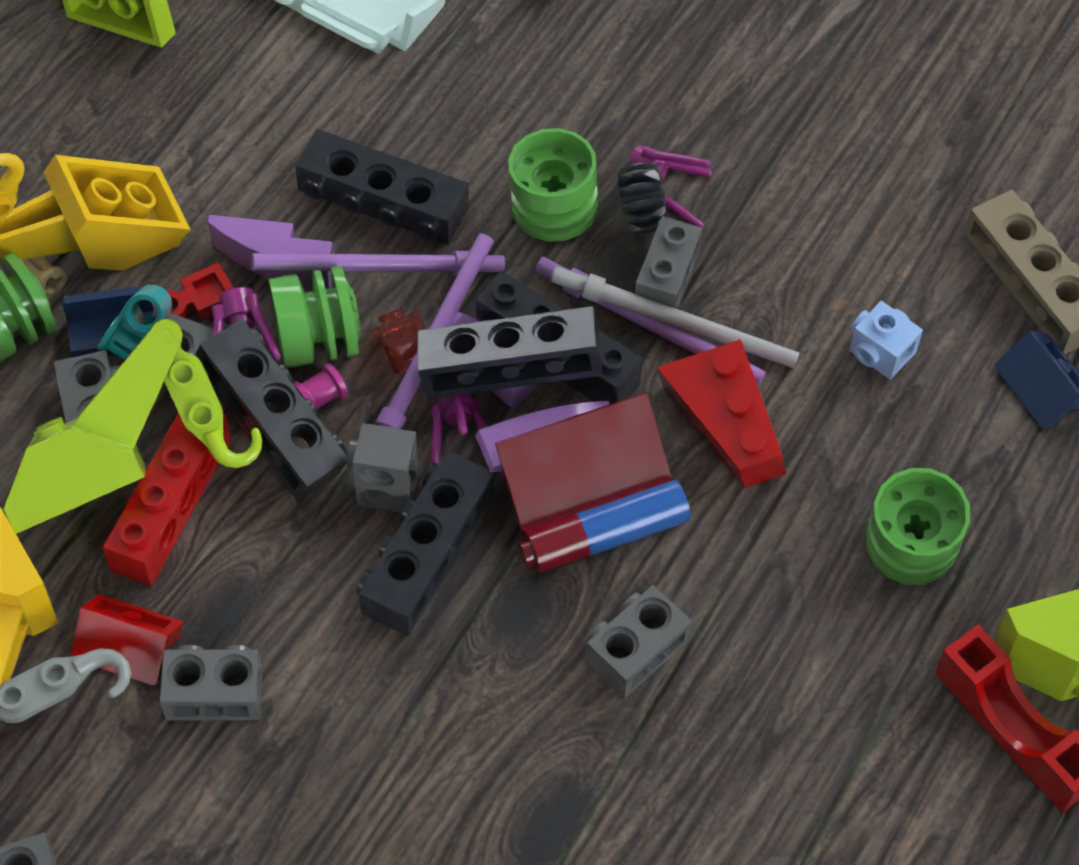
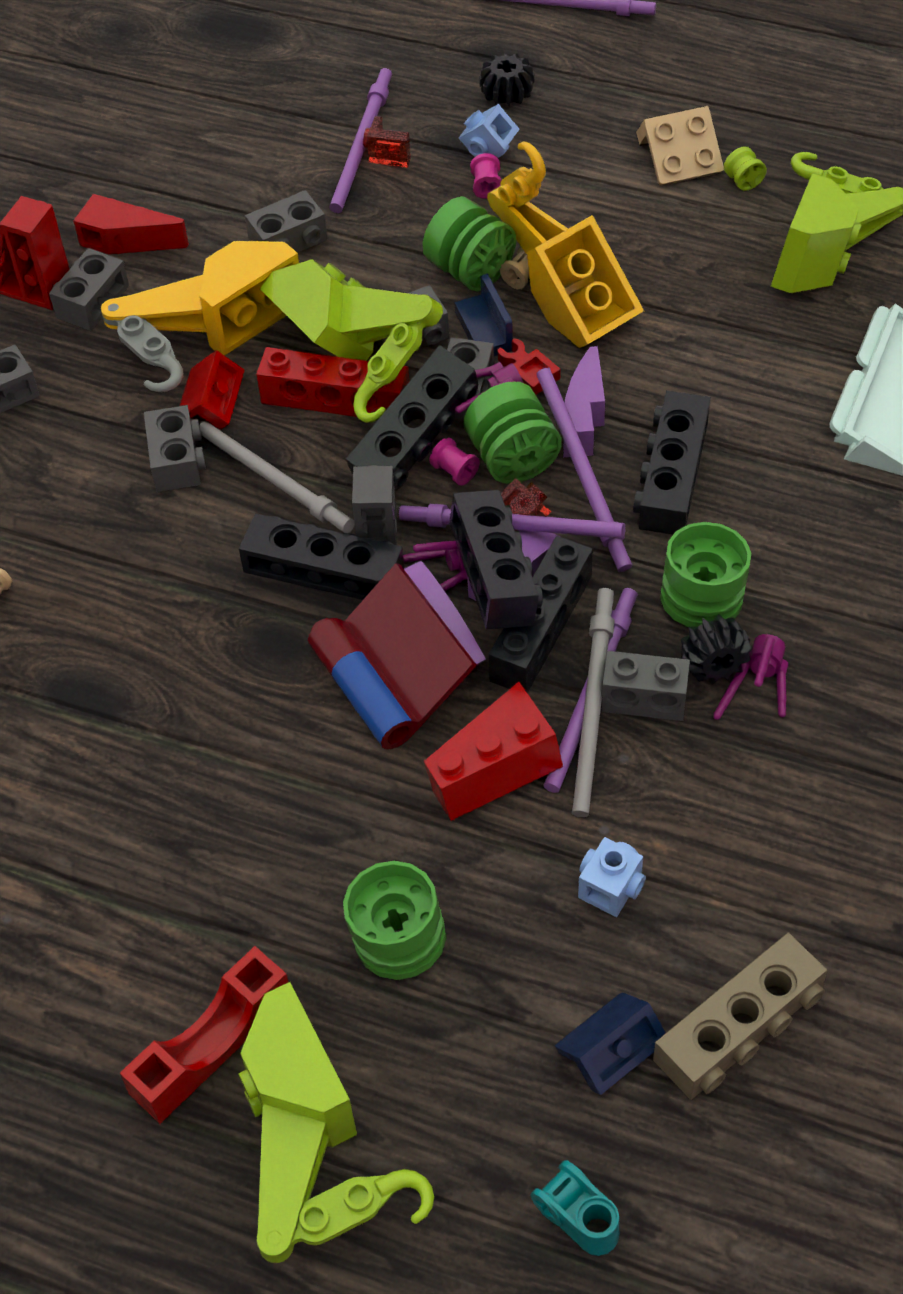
camera: 85 degrees right, 5 degrees down
teal piece [97,285,172,361] -> none
dark grey brick [585,585,693,699] -> none
none -> light grey bar [200,421,355,533]

